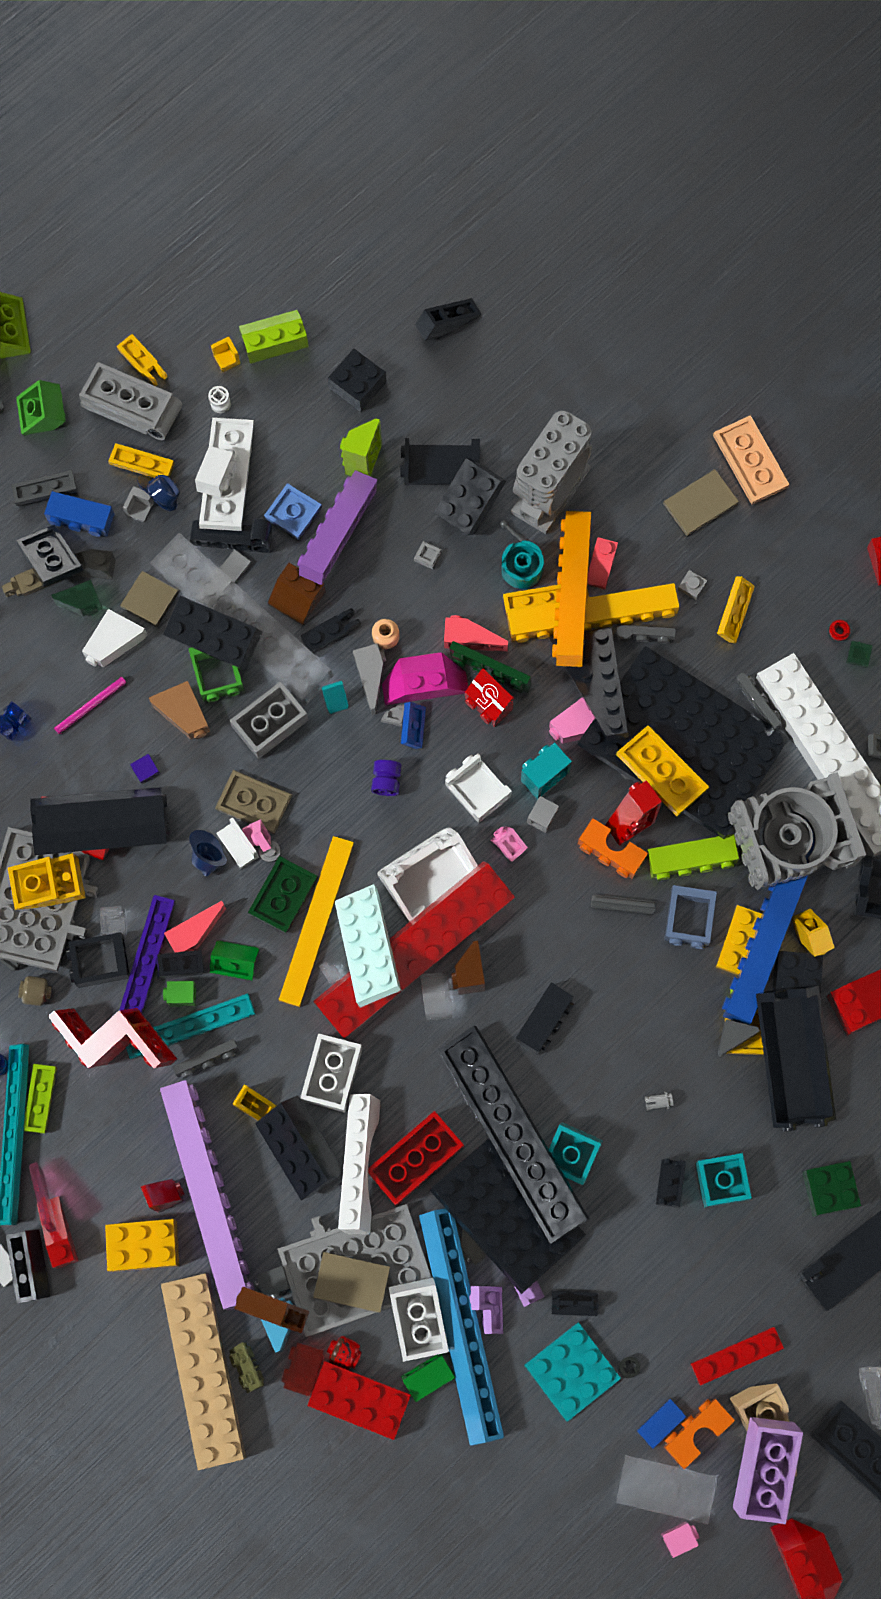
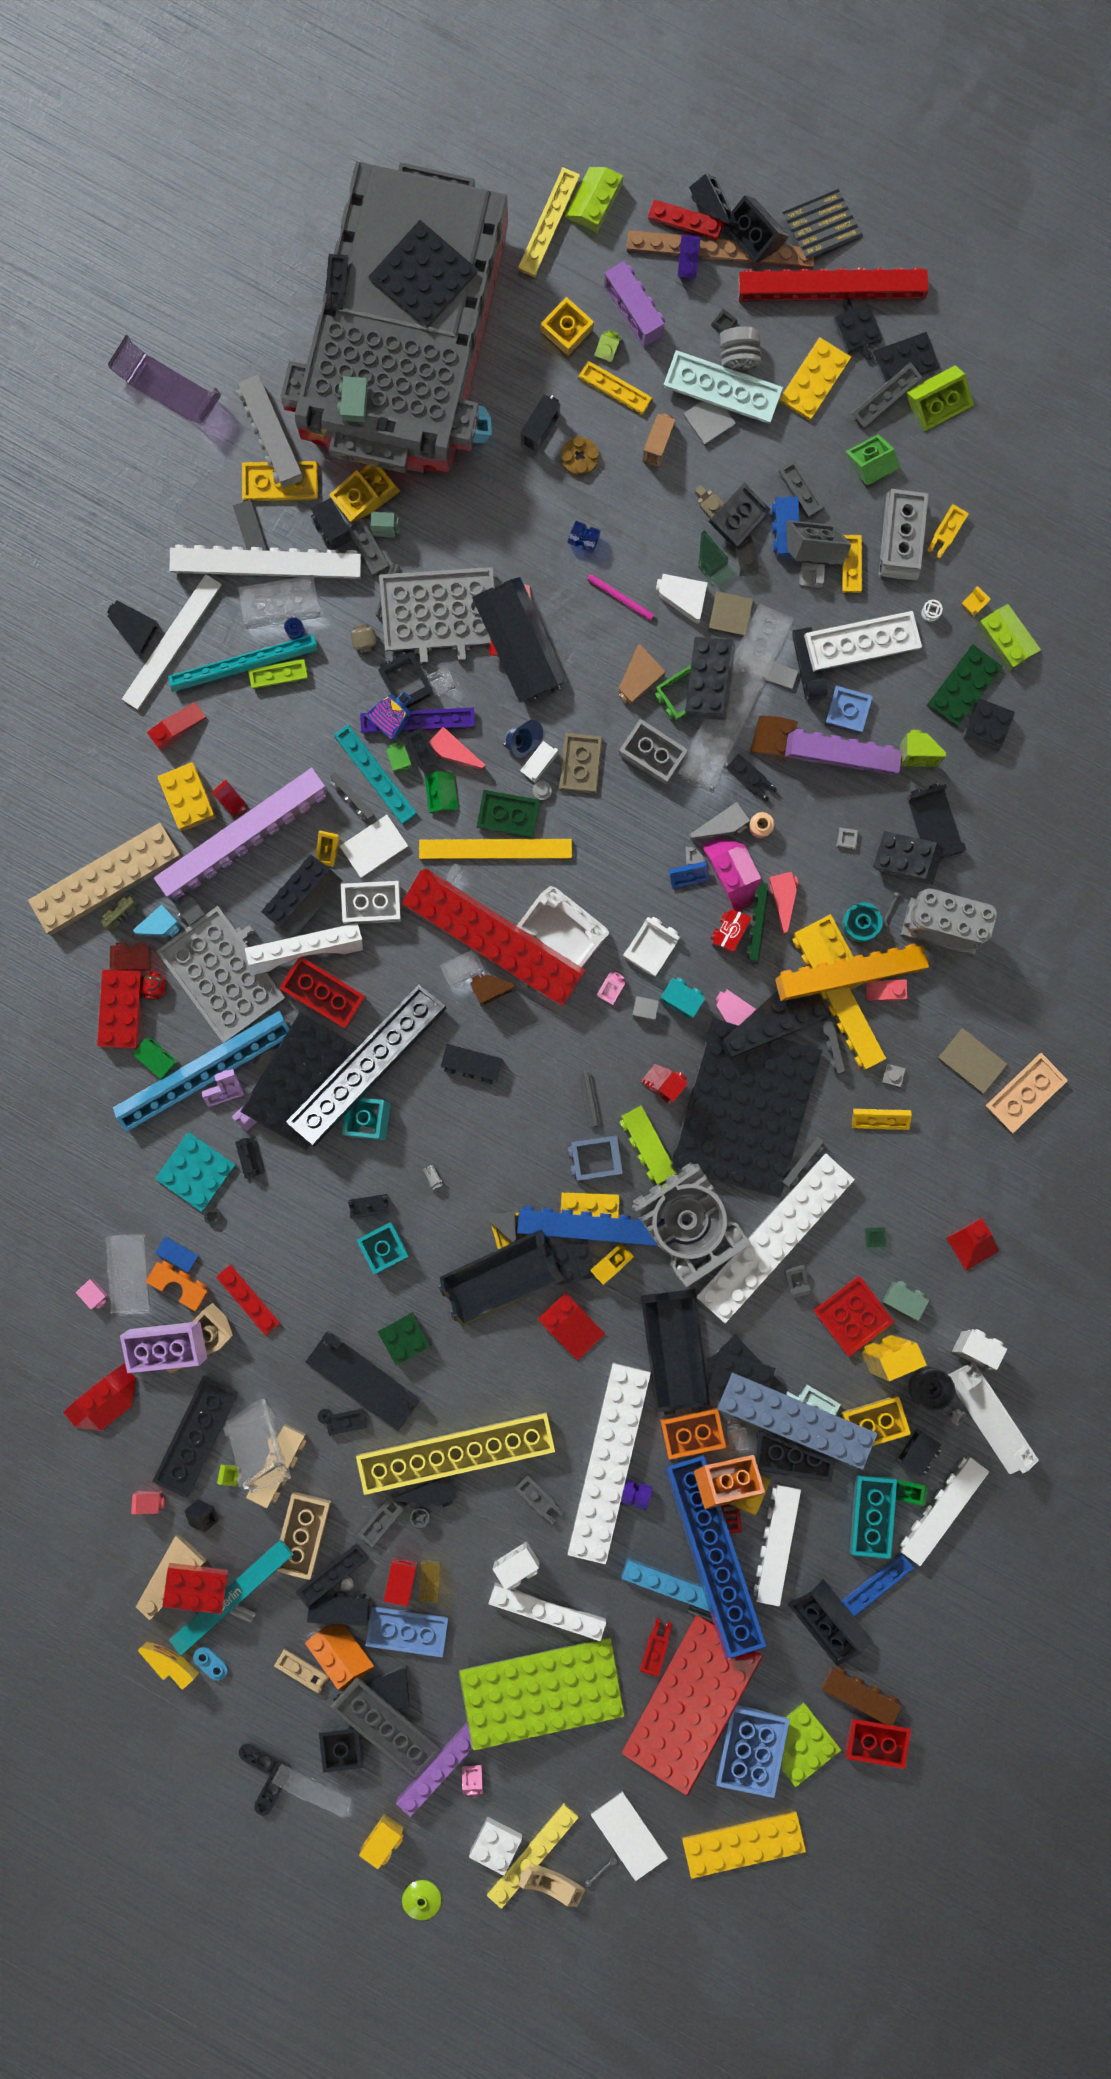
camera: 70 degrees right, 10 degrees up
black brick [6,1229,50,1304] -> none
yellow slope [8,853,86,910] -> none
clear pink tile [29,1162,57,1233] -> none
bracket [48,1008,177,1069] -> none
dark purple tile [130,754,160,784] -> none
dark blue piece [137,475,180,511] -> none
white brick [195,446,237,498] -> none
reddish brown slope [234,1286,310,1334] -> none
bright pink bracket [242,819,271,852] -> none
dark tan tile [313,1252,390,1313] -> none
teal slope [322,681,349,714] -> none
light aqua plate [335,884,401,1007] -> none
dark purple wheel [371,760,402,796] -> none
white brick [388,1278,449,1362] -> none
black slope [415,298,482,341] -> none
orange arch [578,818,648,879] -> none
yellow plate [616,726,709,816] -> none
red plate [829,620,851,641] -> none
none -> white tile [340,815,408,878]
none -> torso [365,692,412,739]
none -> dark grey slope [786,520,851,565]
none -> dark green plate [927,644,1003,727]

